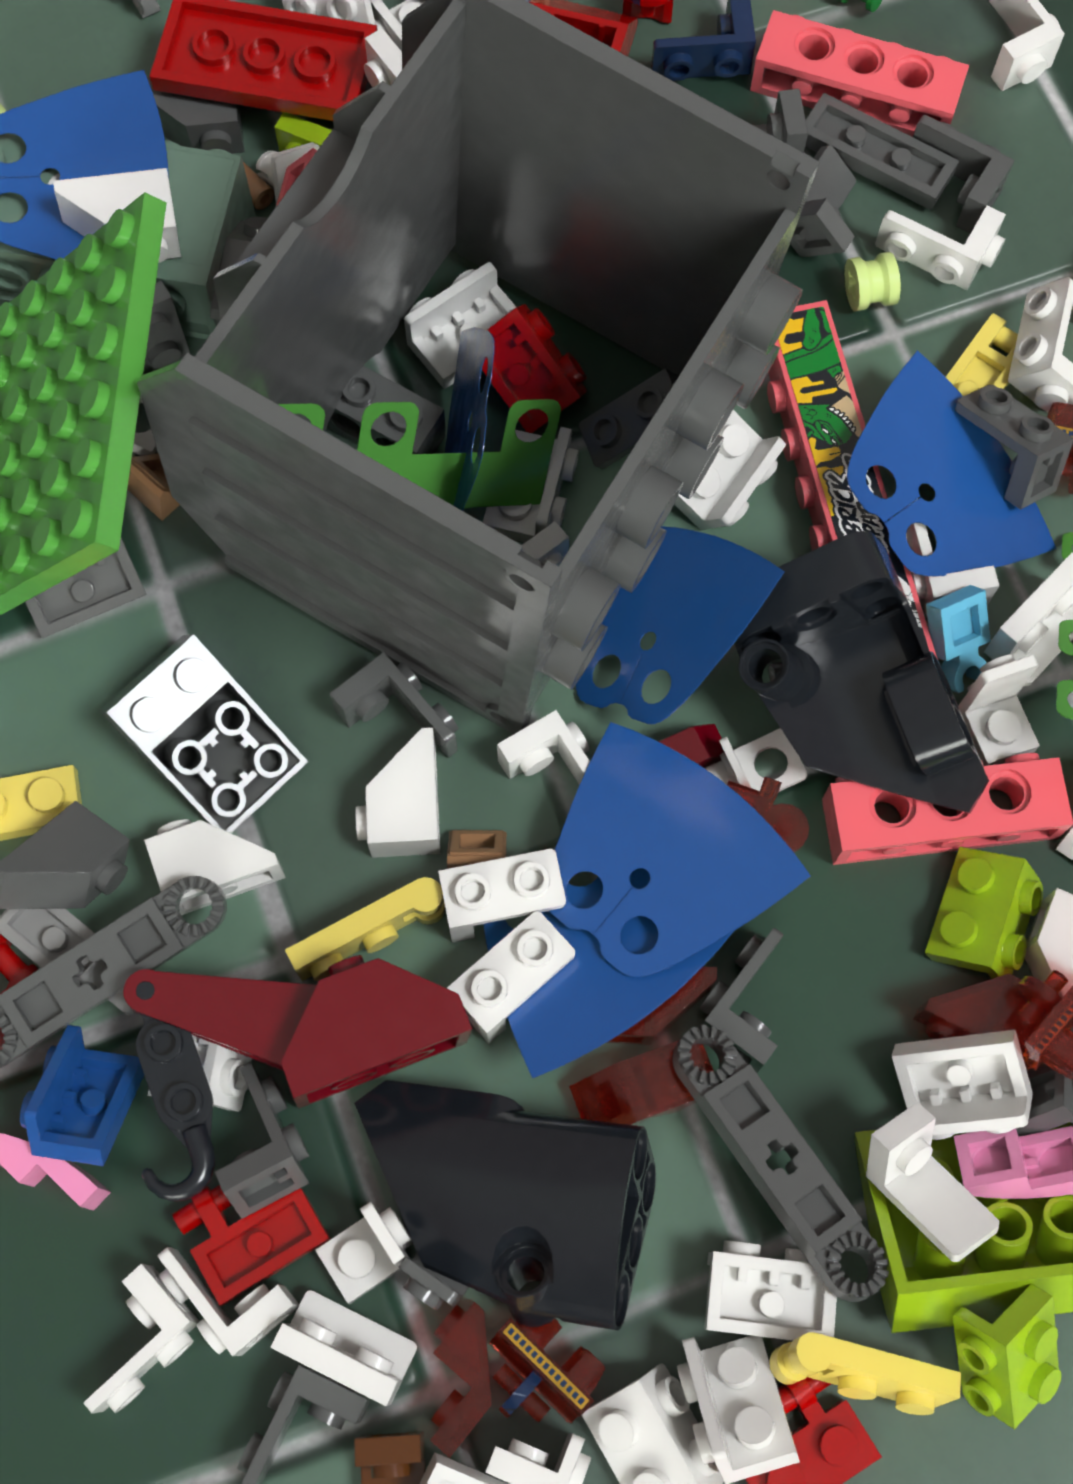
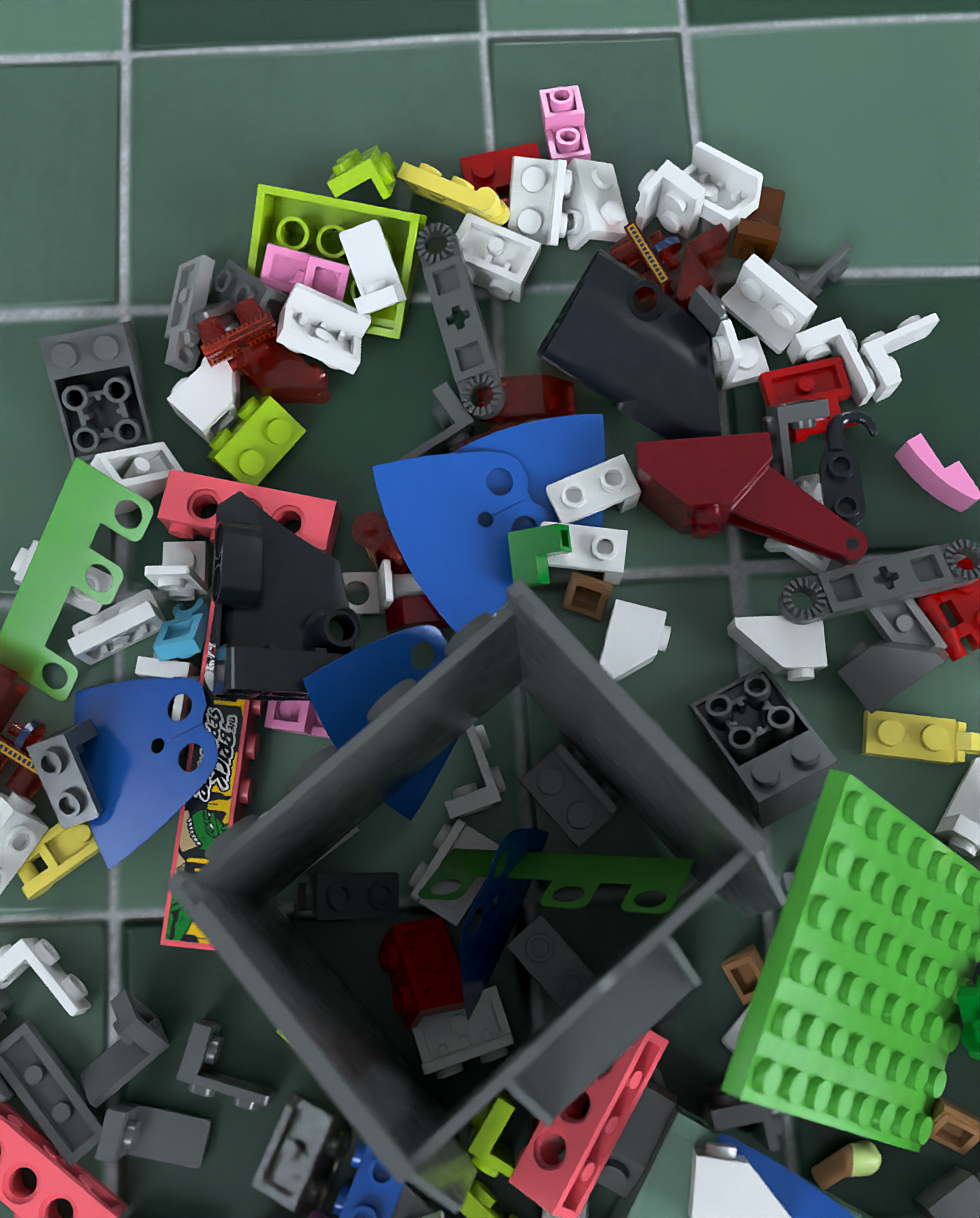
camera: 160 degrees left, 5 degrees up
blue bracket [20,1025,144,1166] -> none
light yellow plate [285,877,446,981] -> none
yellowish green wheel [844,252,901,312] -> none
none -> green piece [507,523,572,588]

